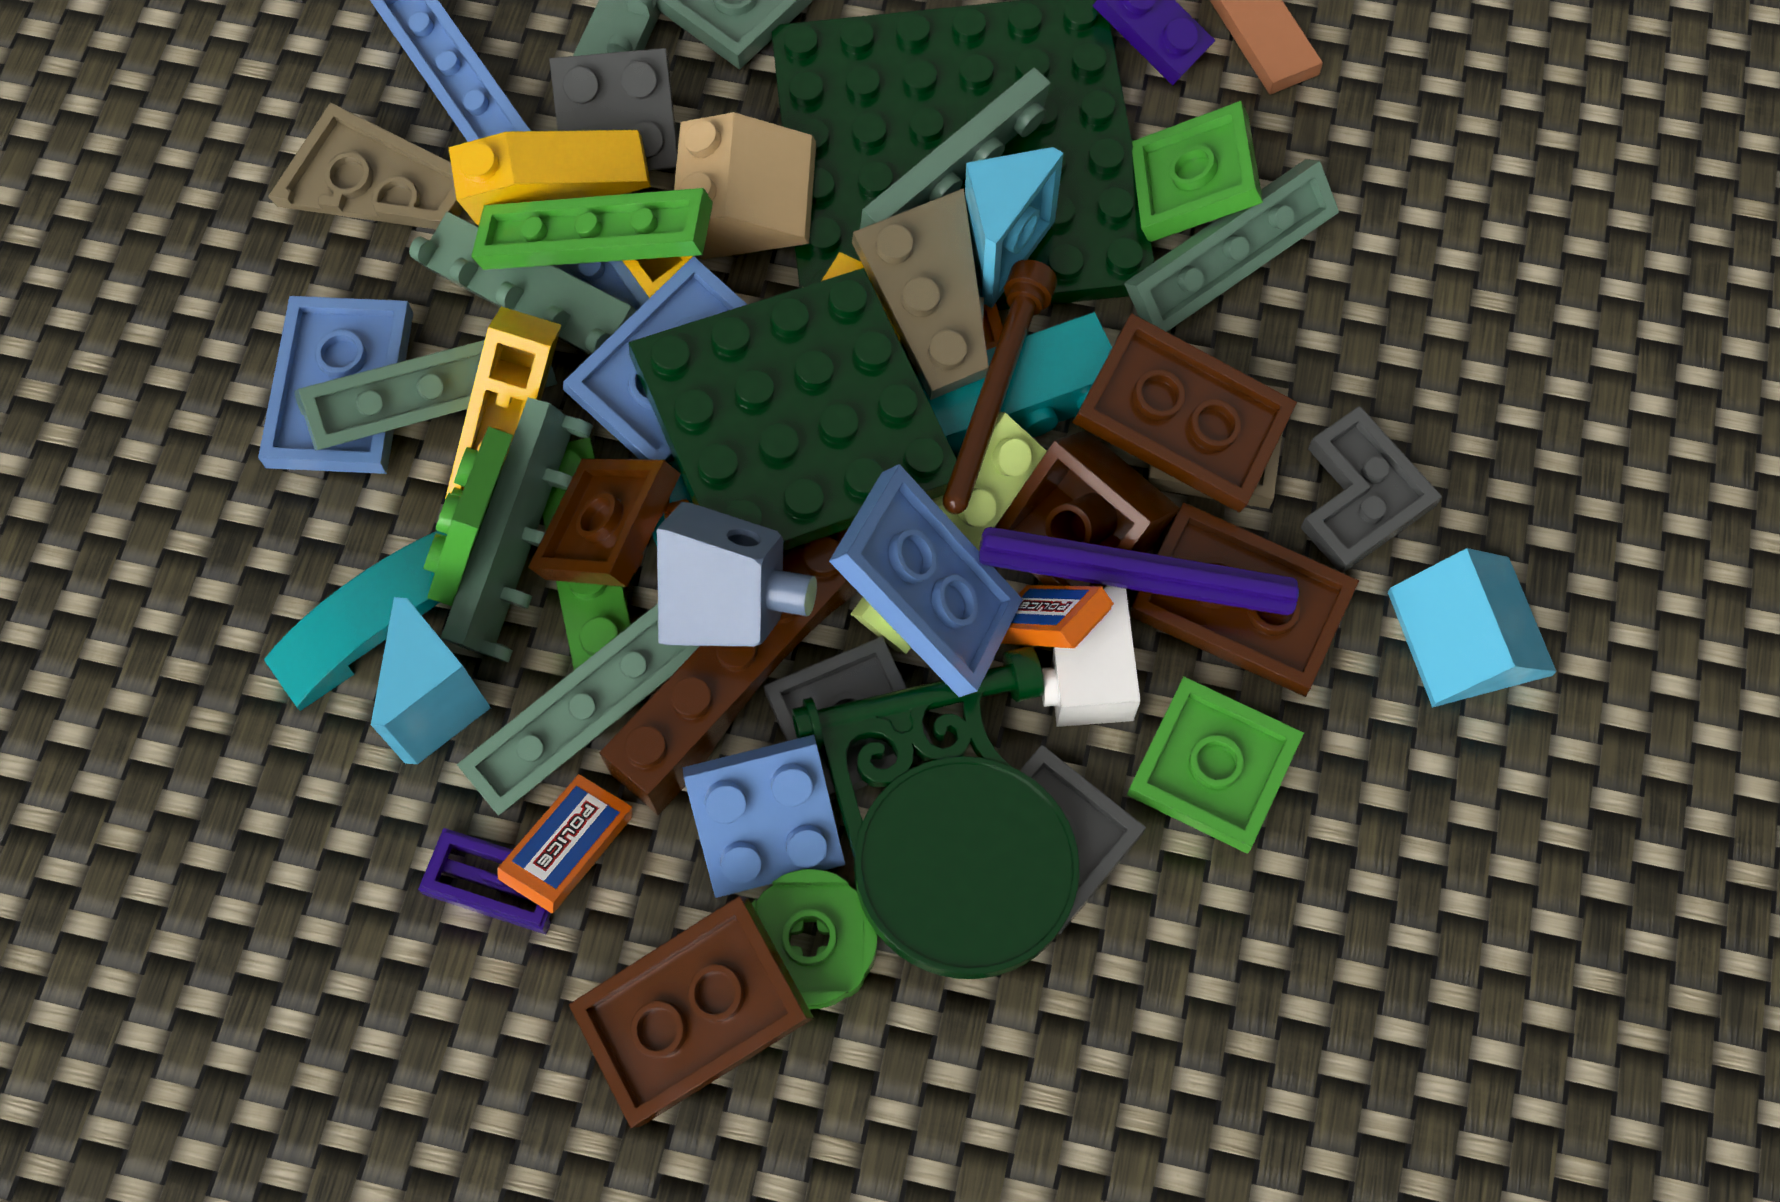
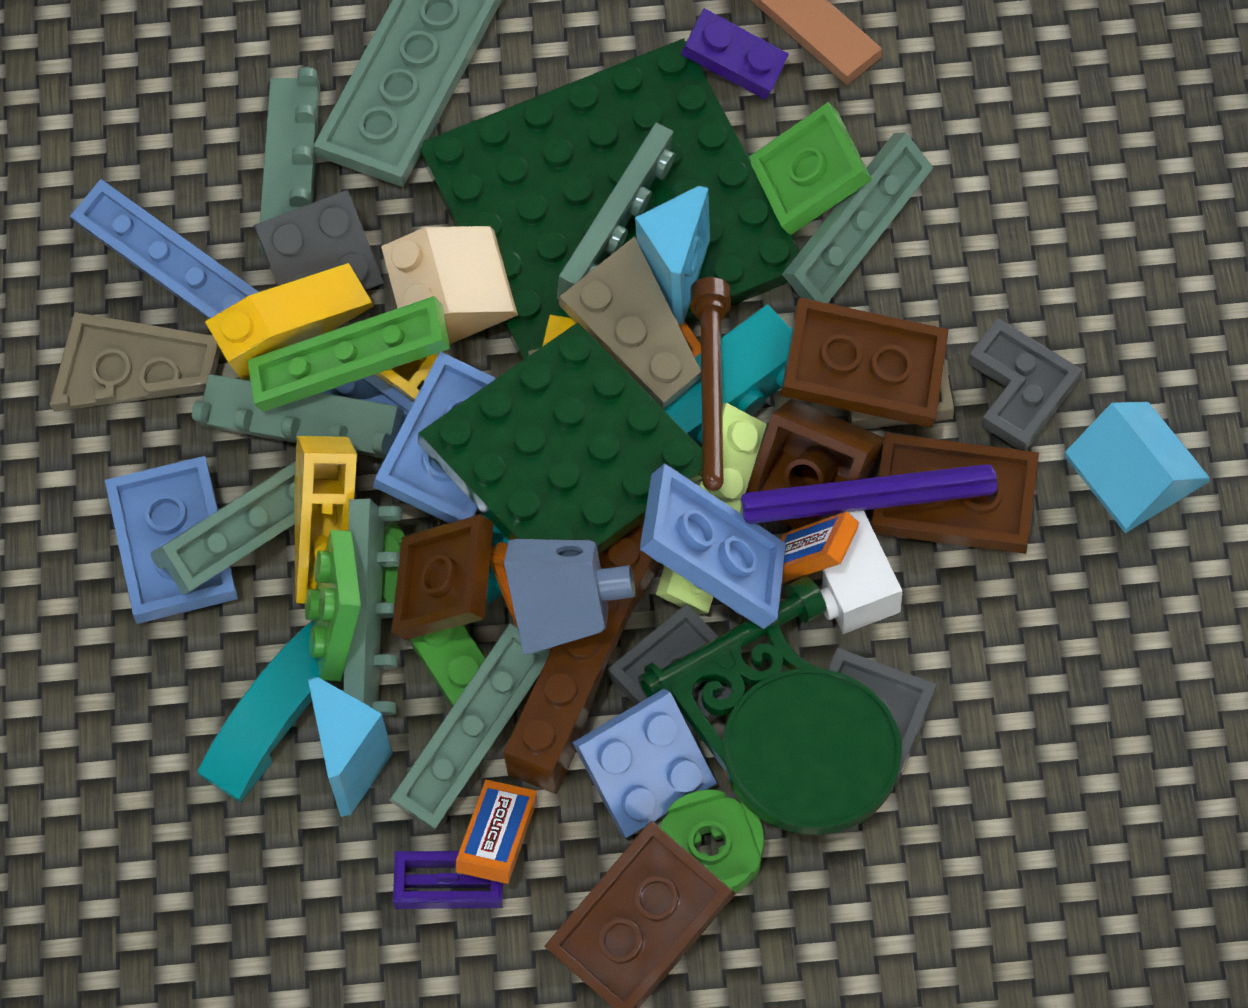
camera: 15 degrees left, 5 degrees down
bright green plate [1127,676,1304,854] -> none

